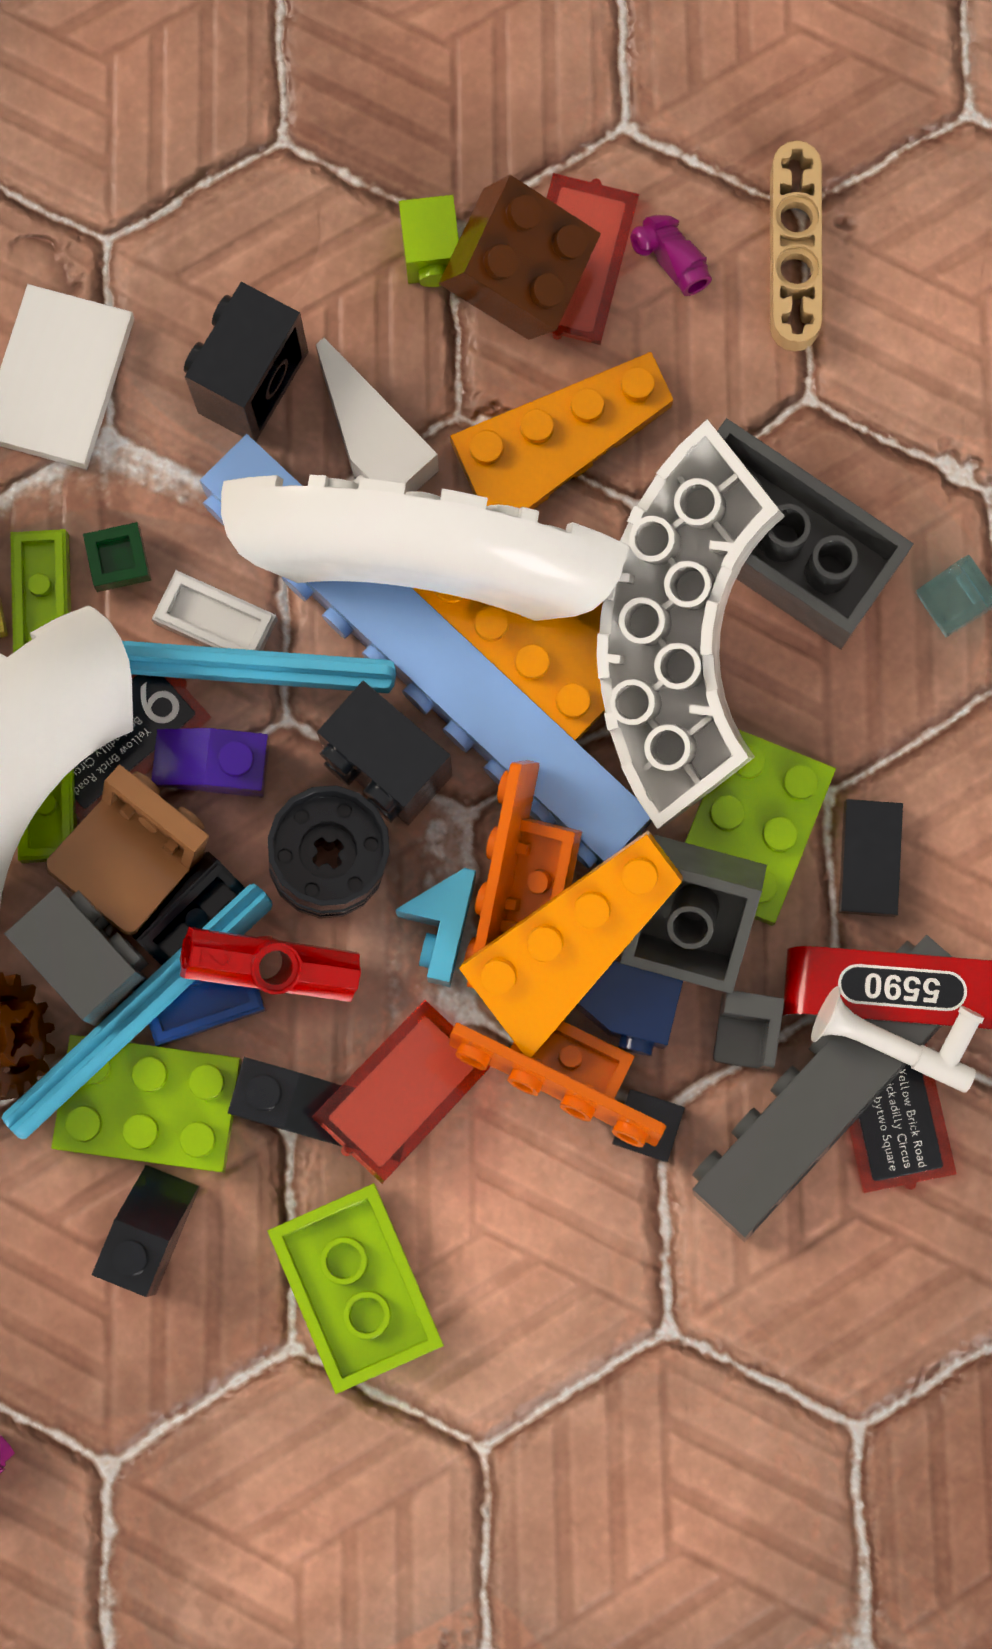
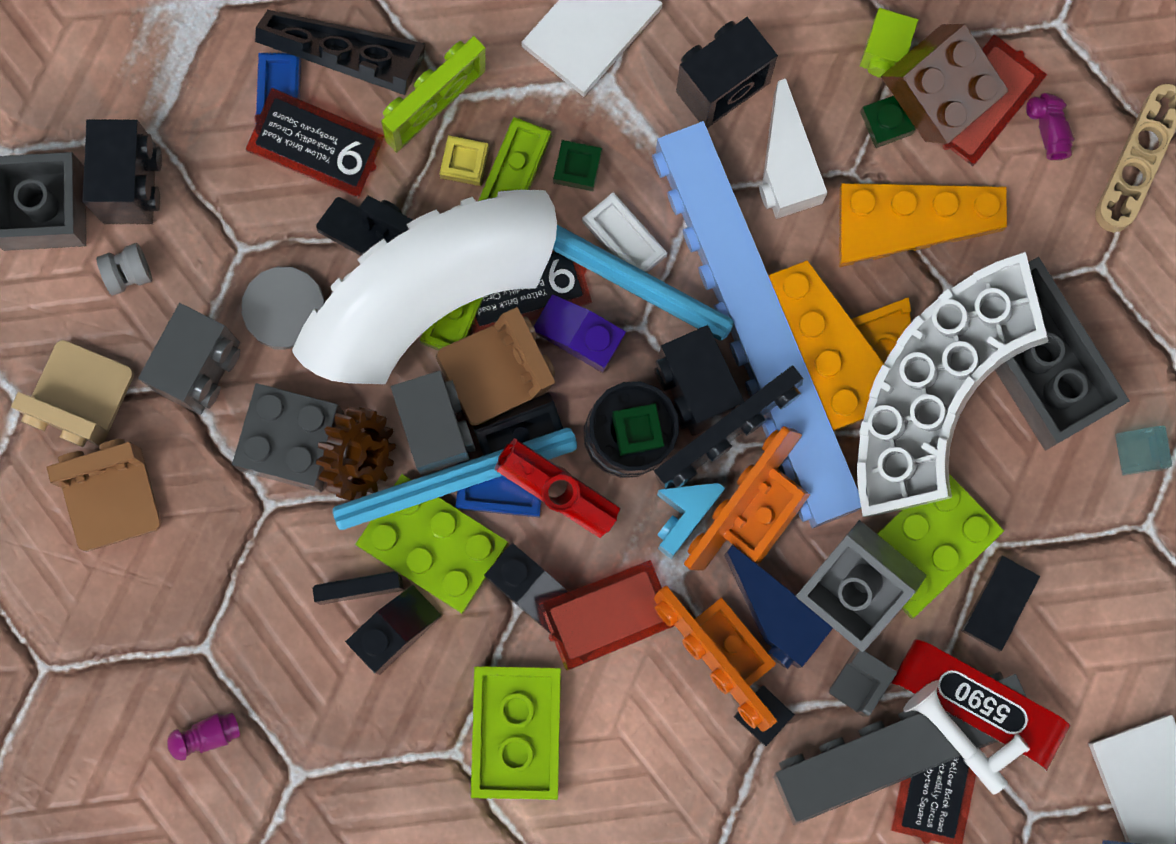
camera: 25 degrees right, 0 degrees up
white brick [221,475,629,621] -> none
light orange wing [459,830,683,1058] -> none
none -> black tile [312,571,404,605]
none -> dark green plate [612,404,664,456]
none -> black wing [654,365,804,489]
none -> dark green plate [860,95,916,149]

